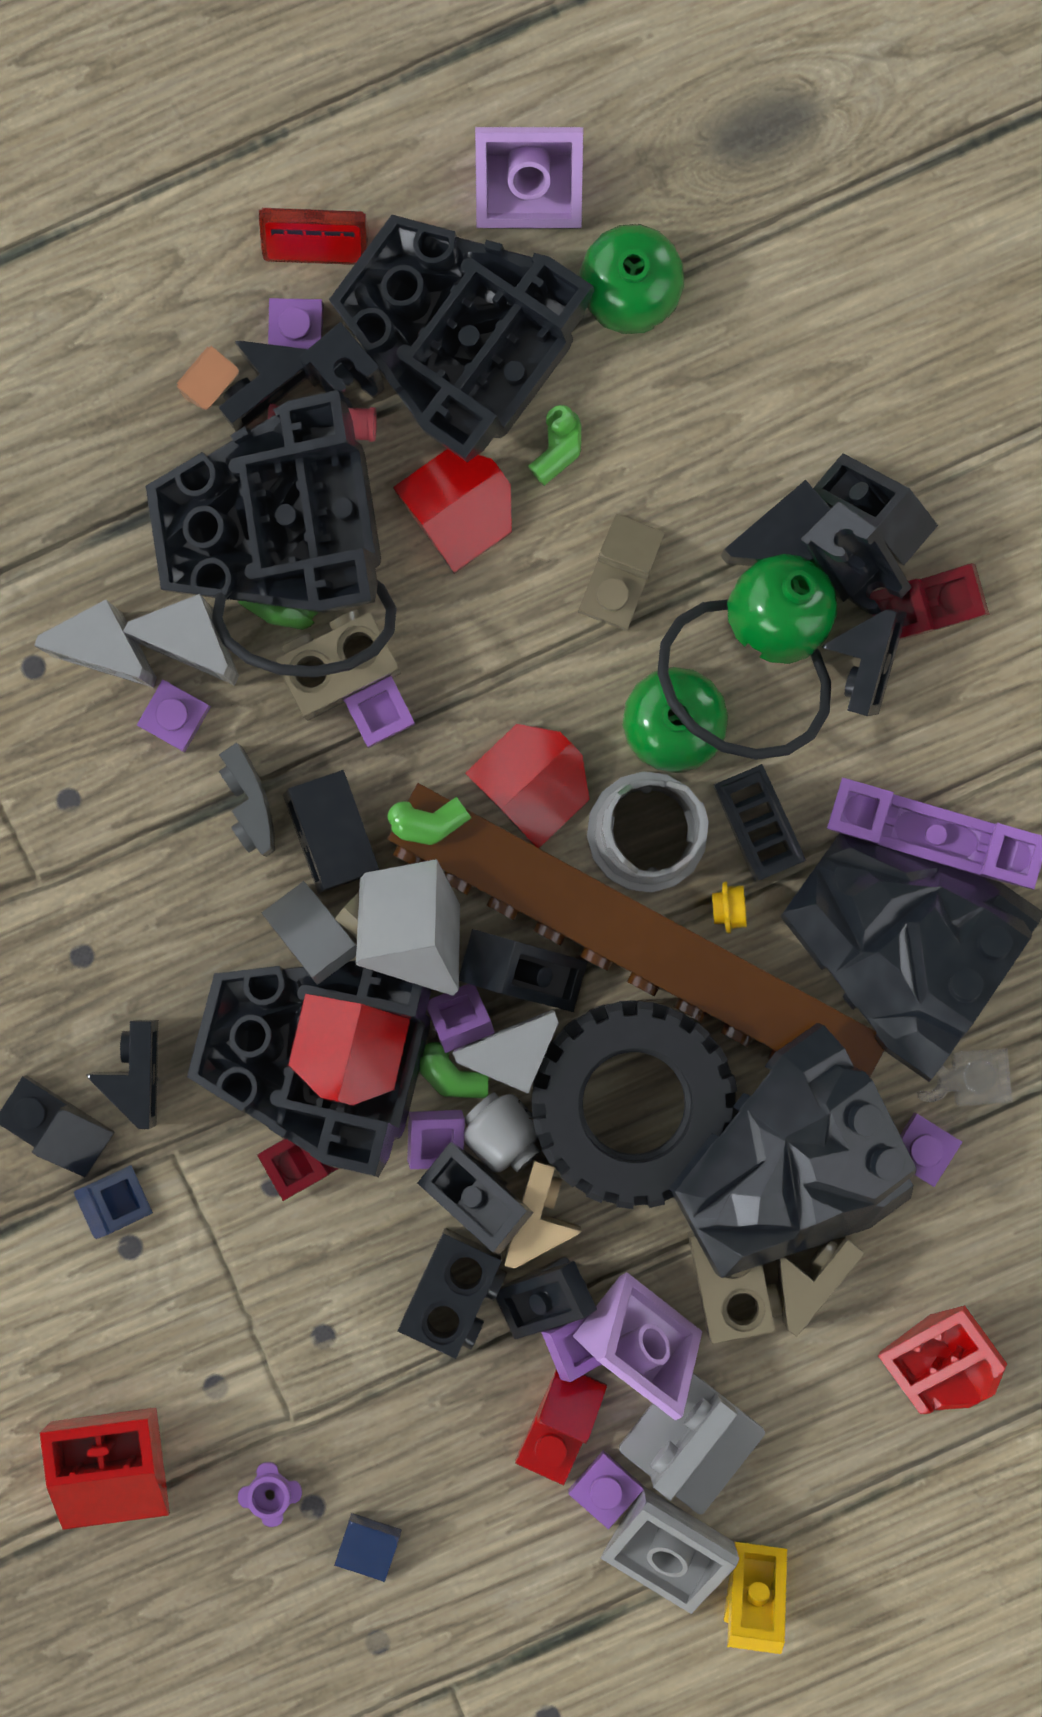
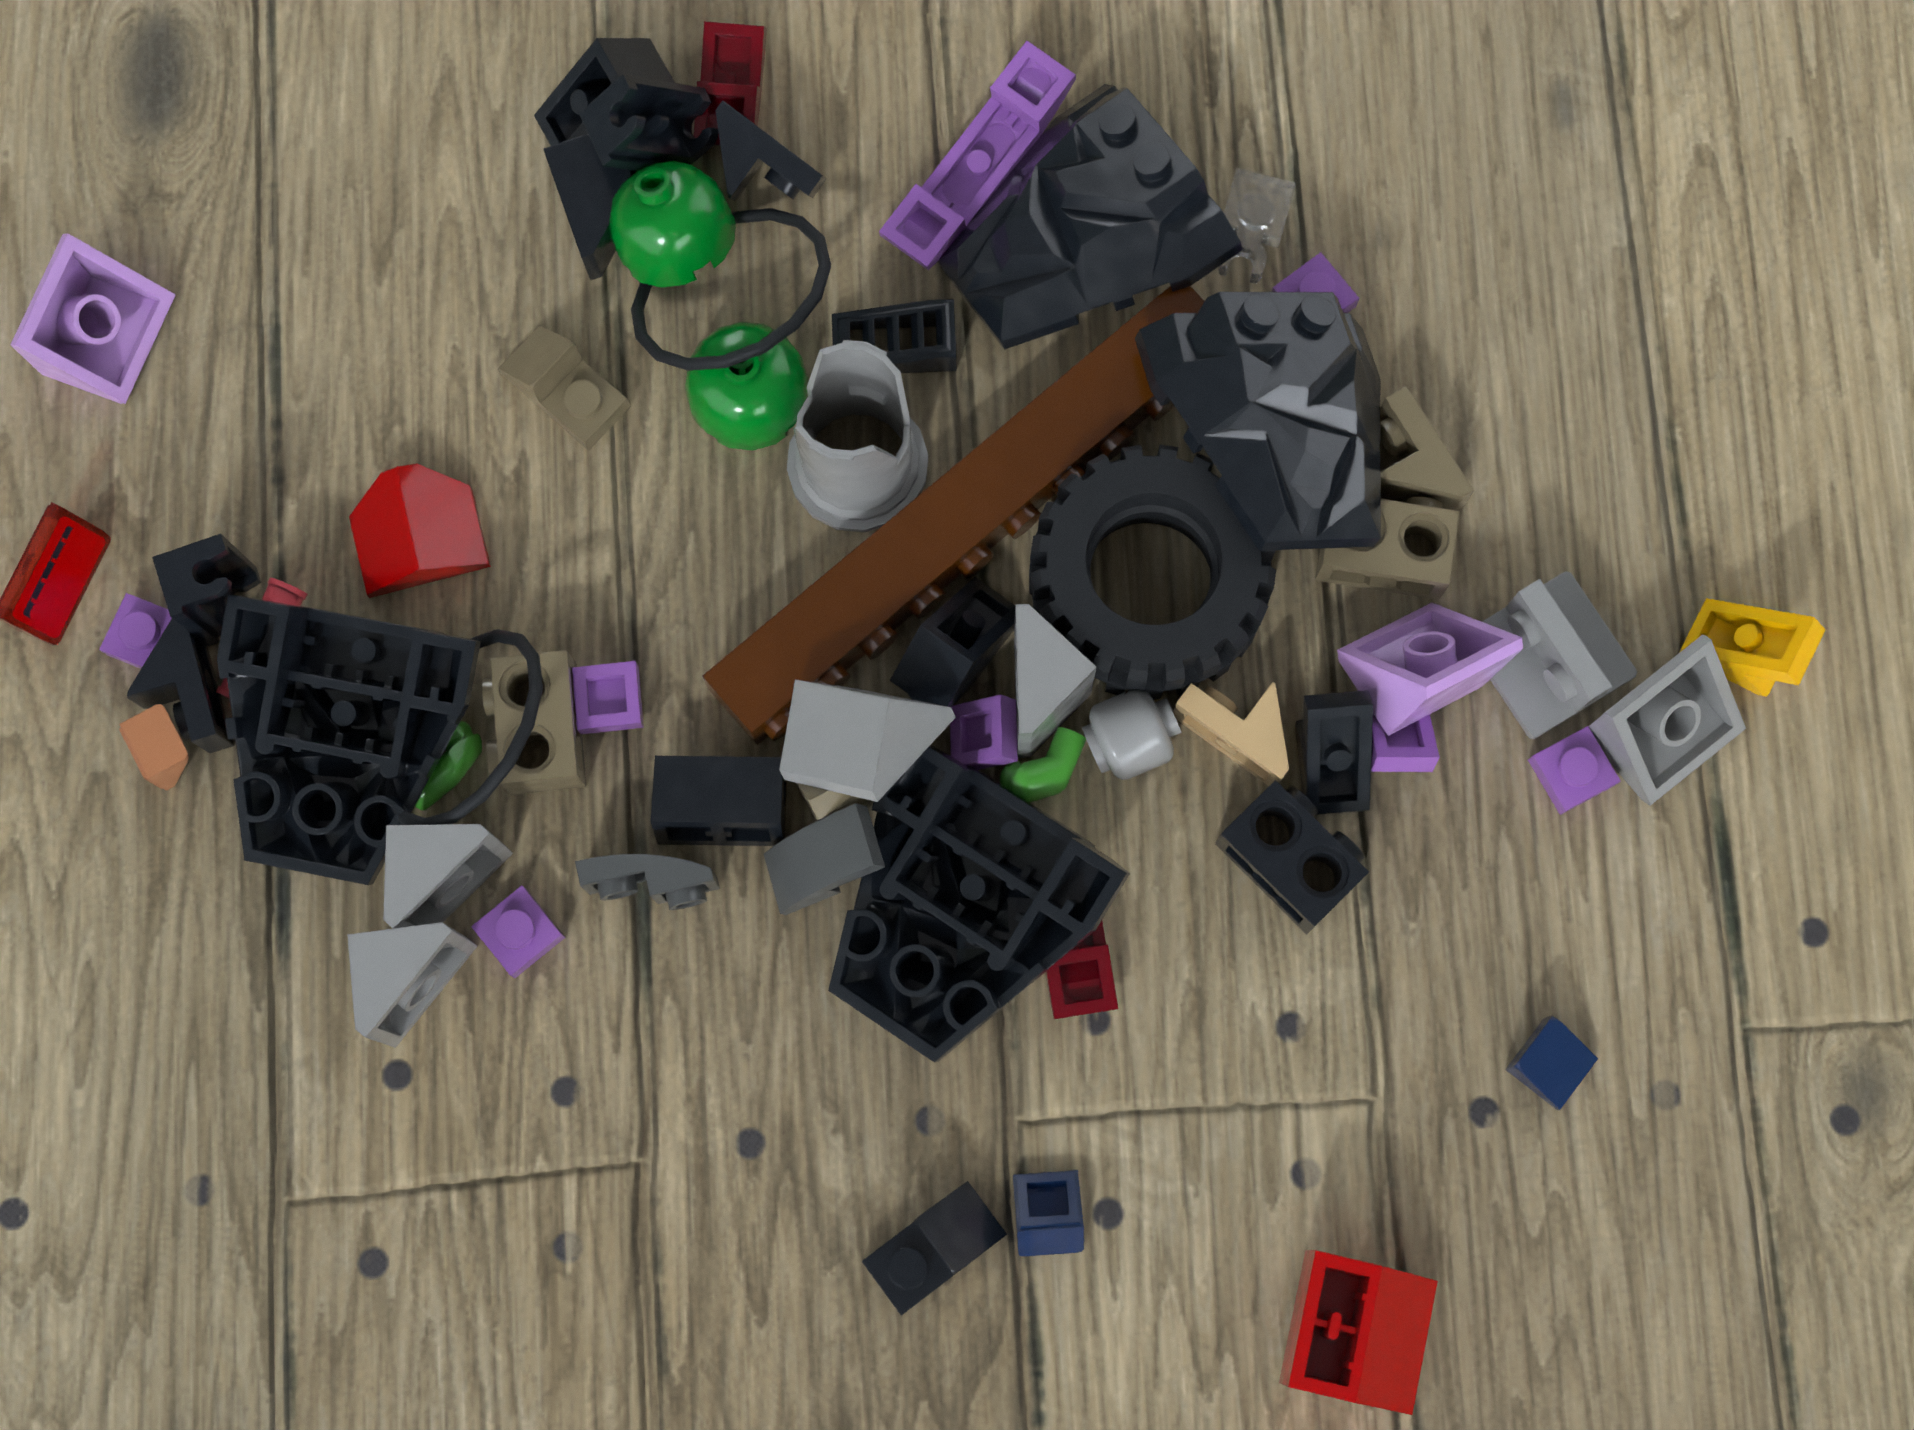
camera: 70 degrees left, 10 degrees down
black slope [86,1020,159,1129] -> none
medium lavender plate [238,1462,302,1527] -> none
red slope [288,994,410,1106] -> none
black wedge [329,214,594,462] -> none
bright green arm [388,797,471,845] -> none
medium lavender plate [407,1110,465,1169] -> none
black slope [417,1142,534,1254] -> none
red slope [465,724,590,848] -> none
red slope [515,1369,607,1486] -> none
bright green arm [528,405,582,486] -> none
green cylinder [579,224,684,334] -> none
yellow plate [712,881,747,934] -> none
red slope [878,1305,1007,1414] -> none

